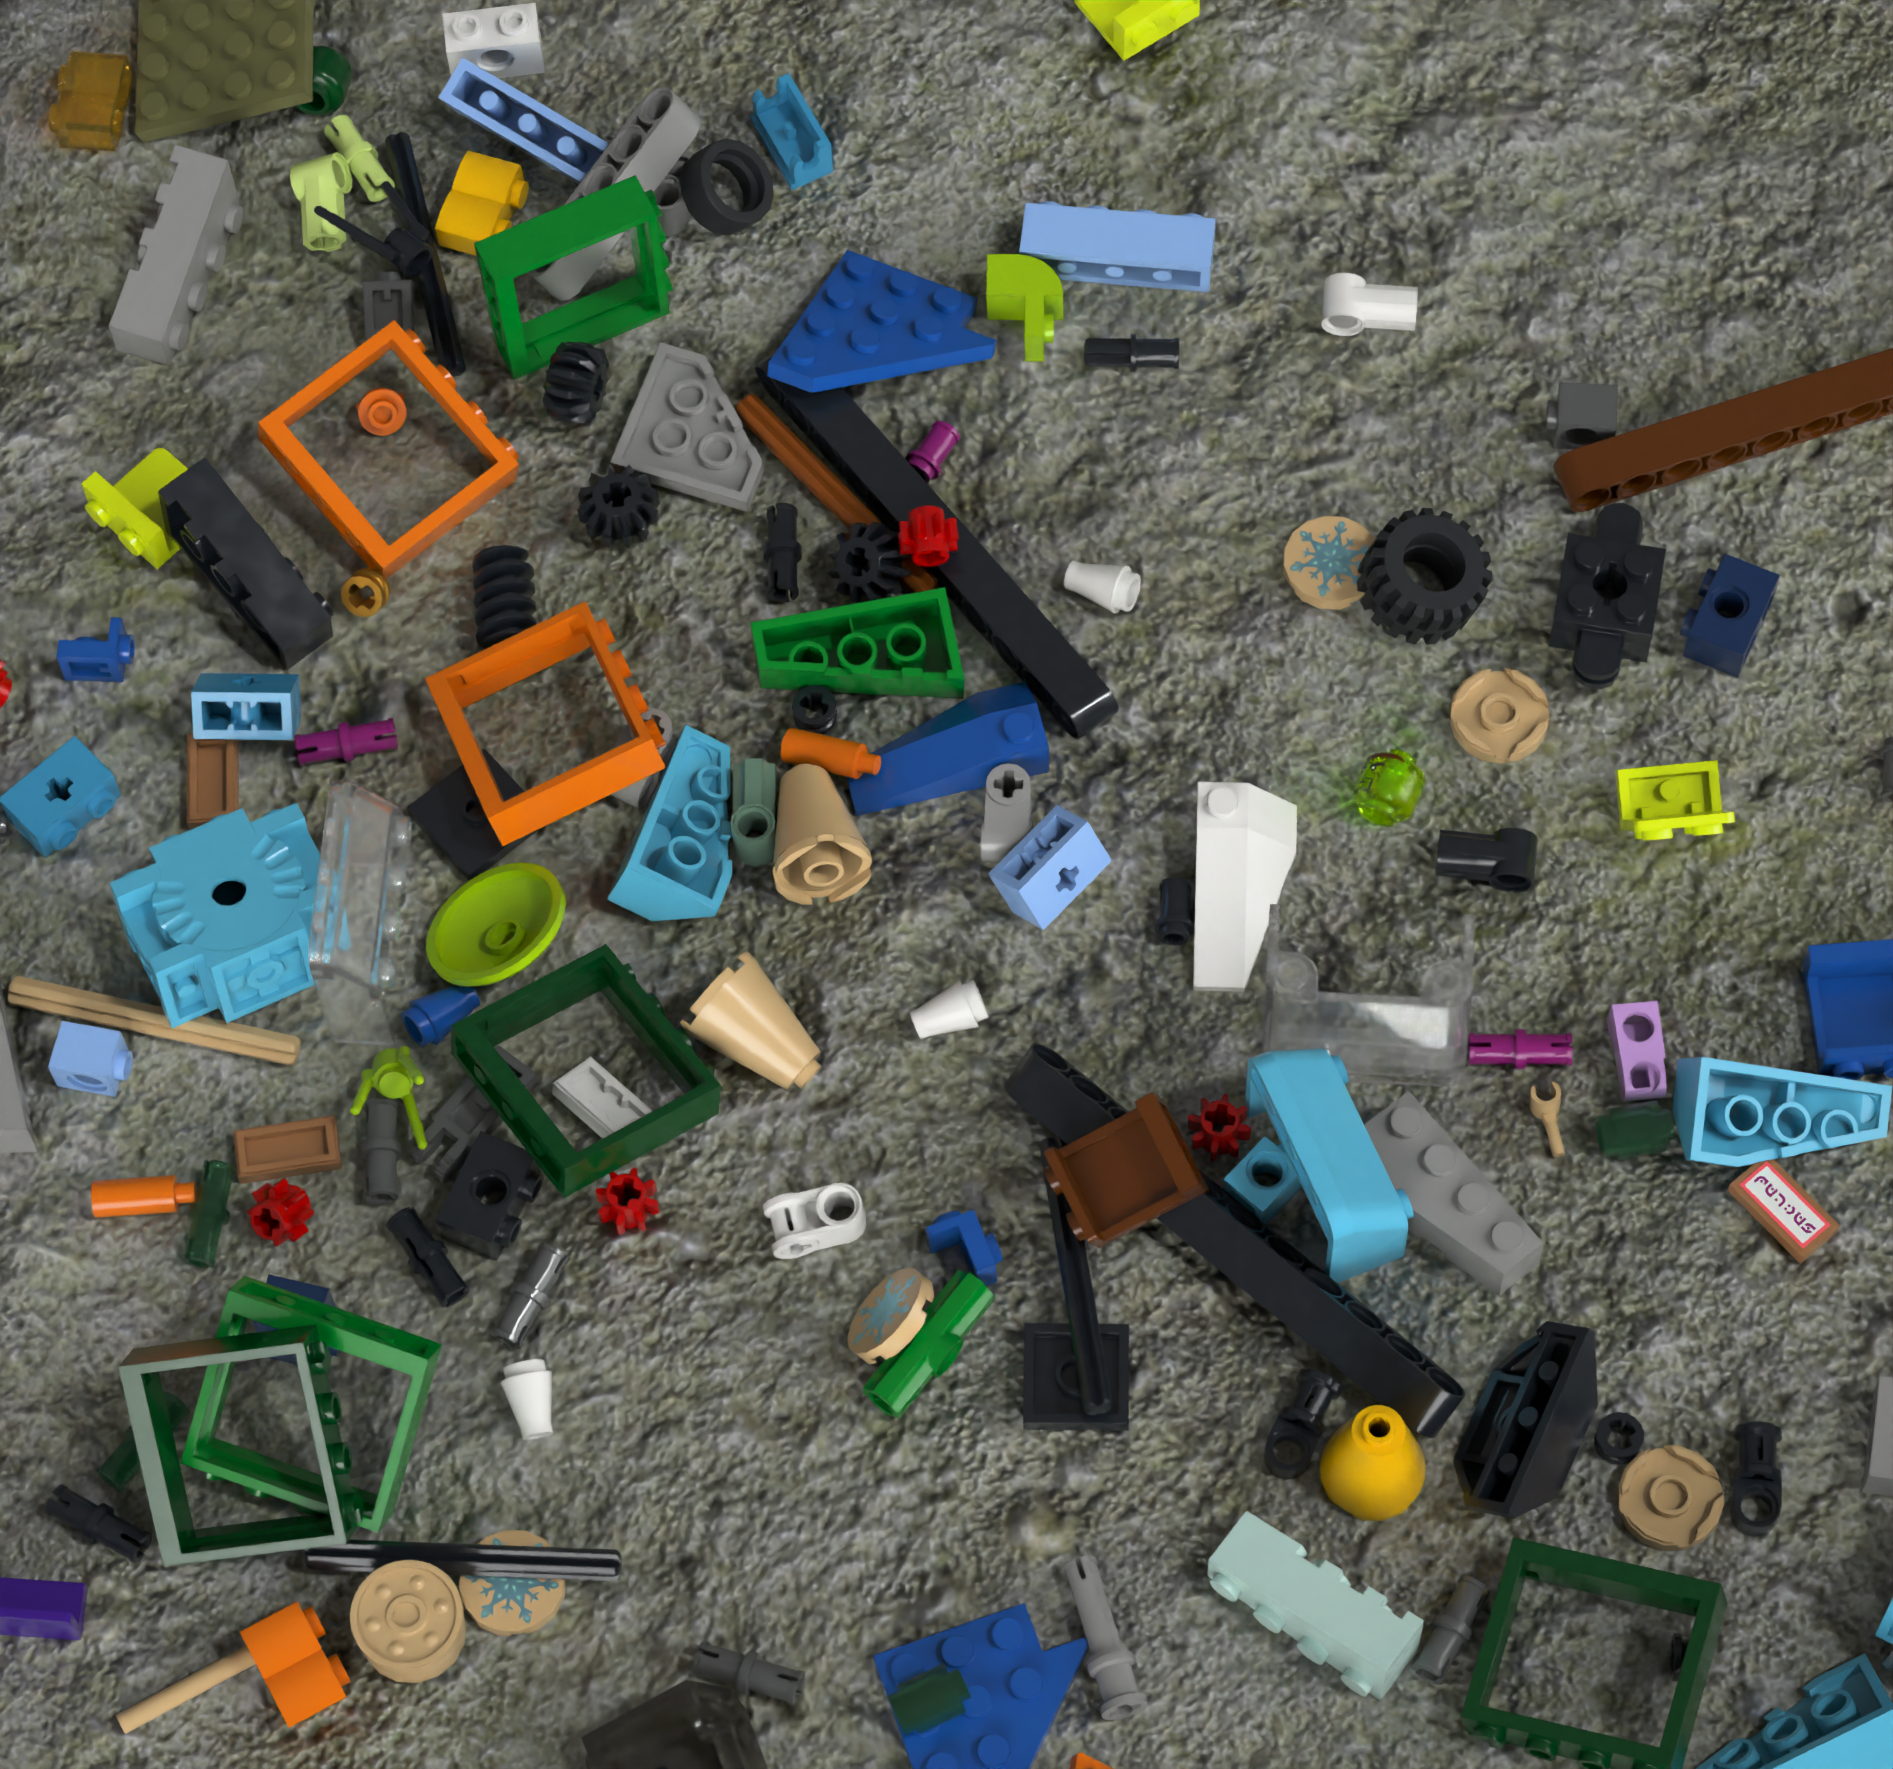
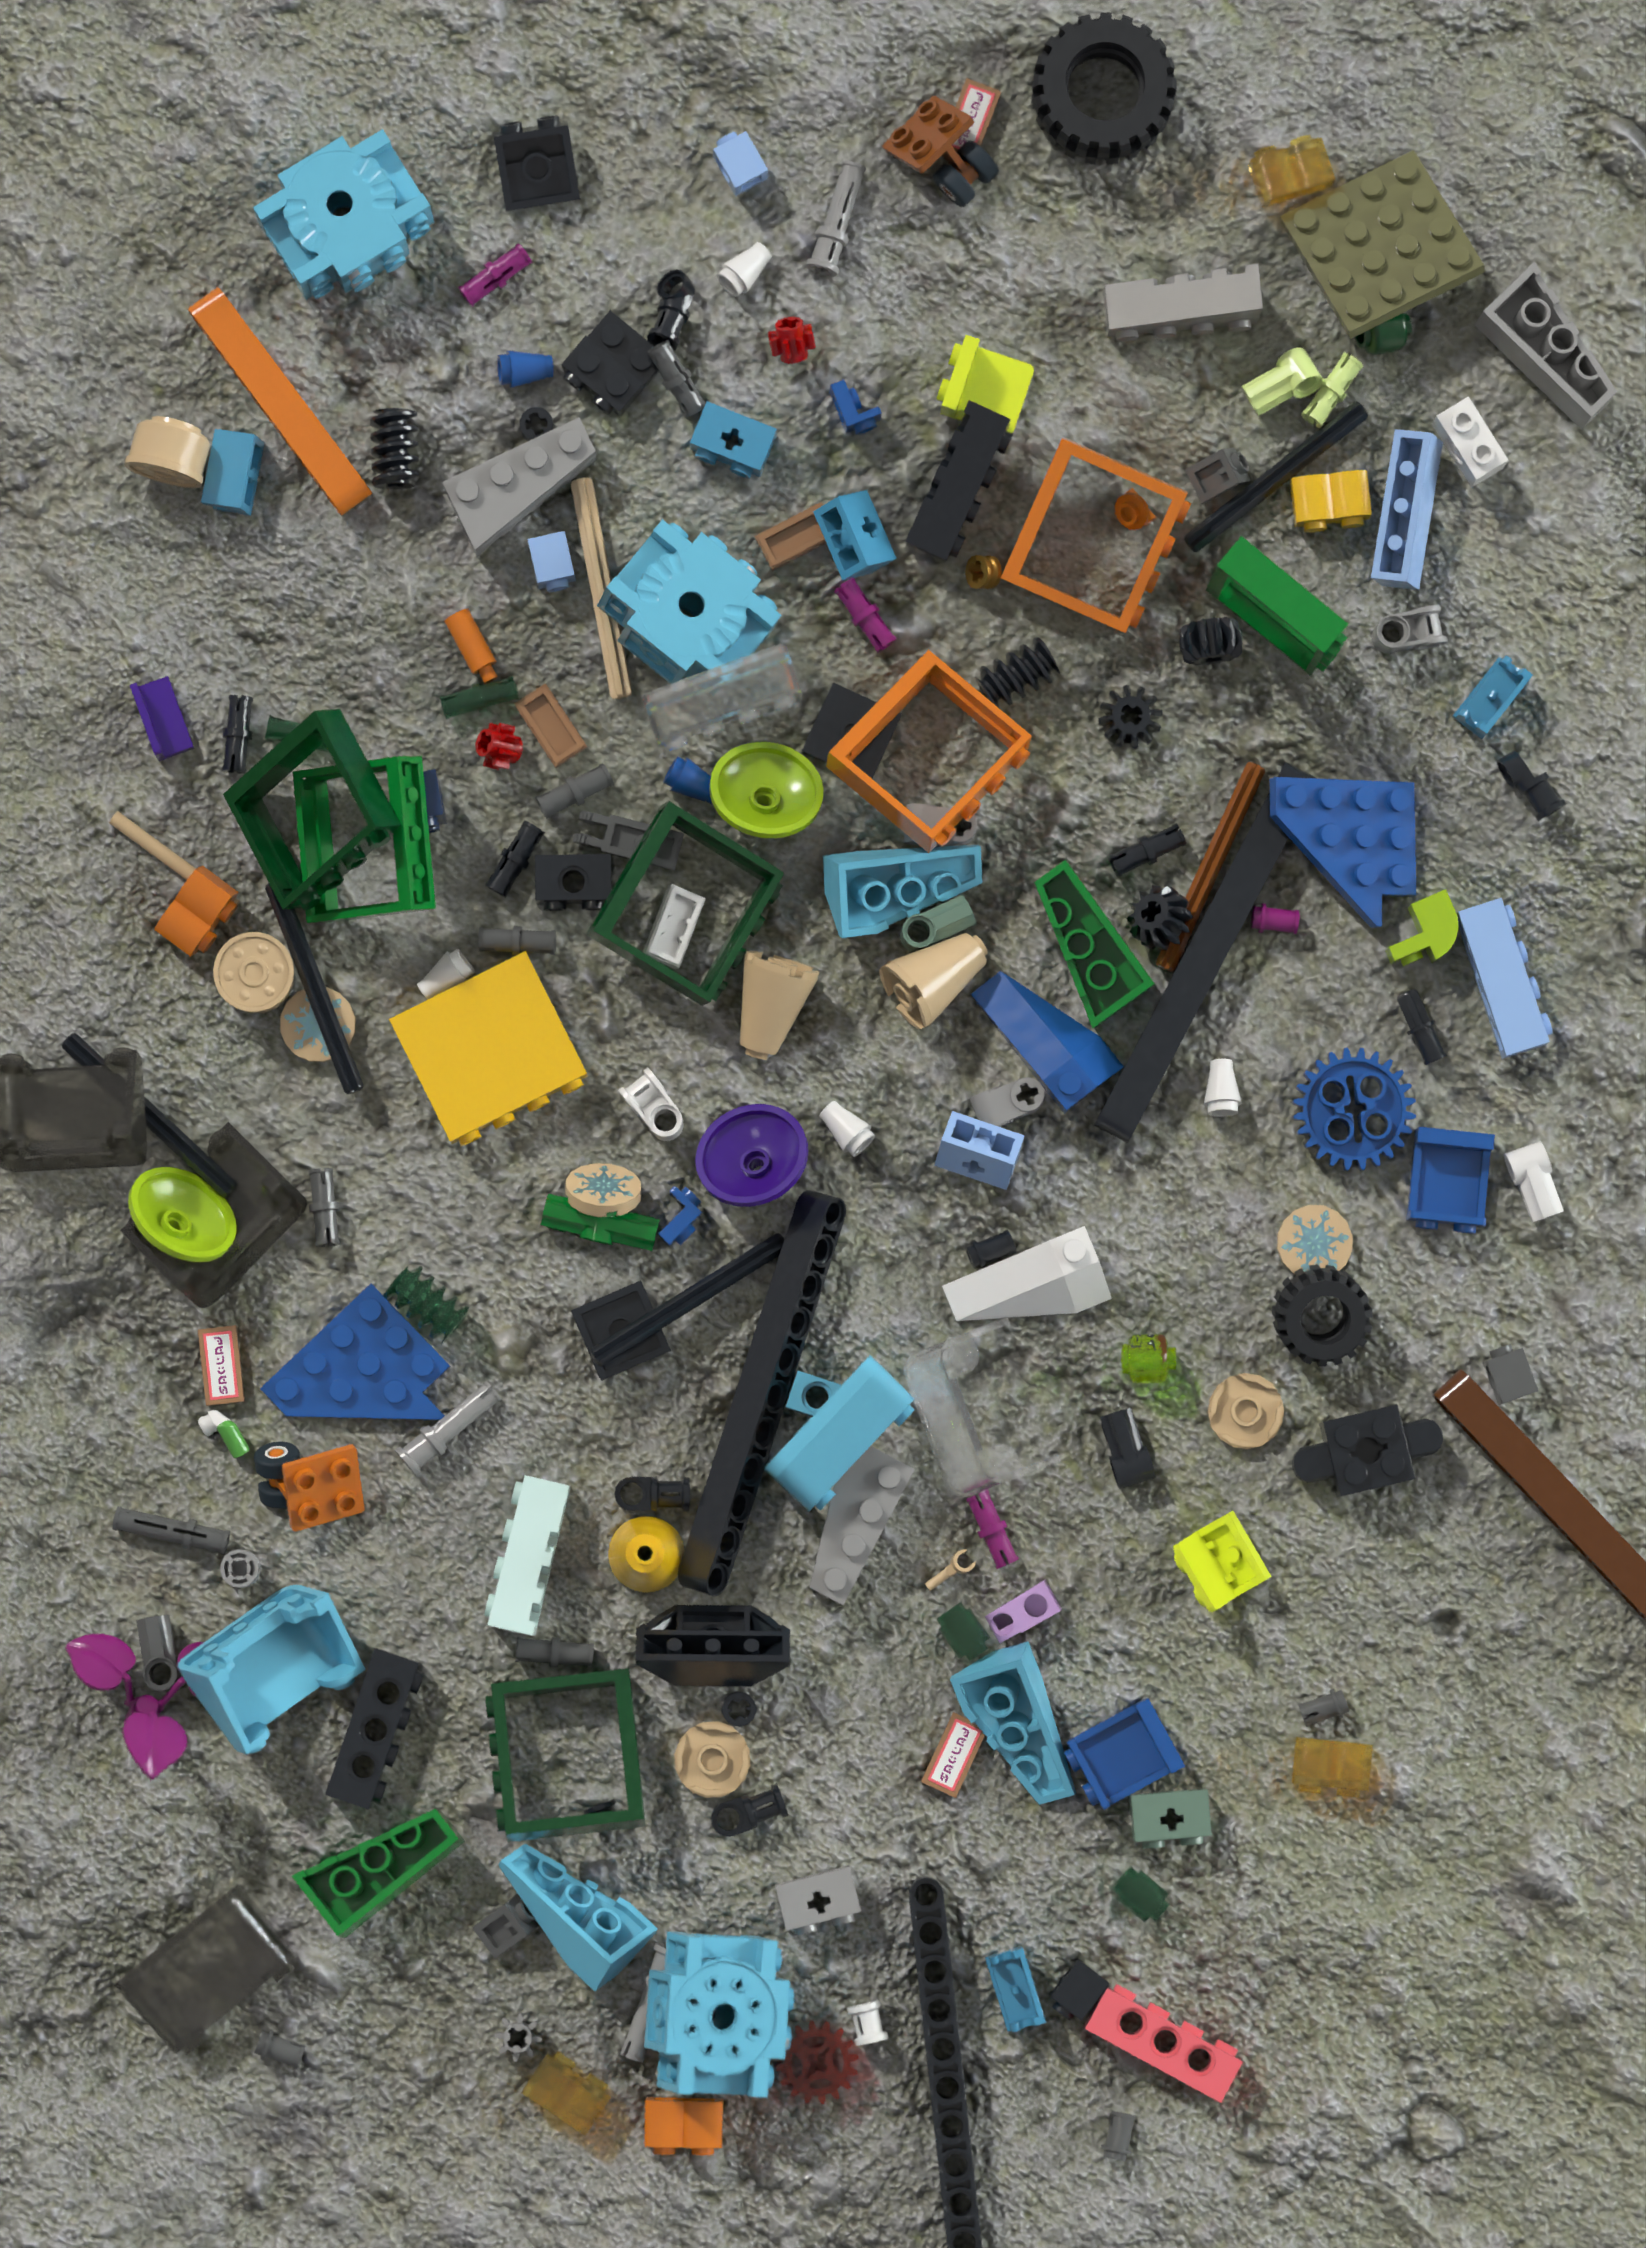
camera: 55 degrees right, 20 degrees up
black plant [314,181,433,277] -> none
lime plant [350,1046,427,1150] -> none
light grey beam [527,87,701,301] -> none
red gear [595,1167,660,1235] -> none
light grey plate [610,342,764,512] -> none
black tyre [680,138,774,236] -> none
orange cylinder [780,728,881,779] -> none
black bush [792,685,837,734] -> none
clear green brick [887,1663,972,1735] -> none
red gear [898,506,959,567] -> none
reddish brown panel [1043,1092,1209,1248] -> none
red gear [1187,1094,1251,1162] -> none
dark blue brick [1680,554,1780,678] -> none
none -> clear green piece [383,1266,469,1345]
none -> yellow panel [389,951,588,1147]
none -> dark purple dish [695,1104,808,1207]
none -> blue gear [1292,1048,1416,1171]
none -> blue panel [1406,1127,1495,1234]
none -> black connector [1497,751,1566,822]

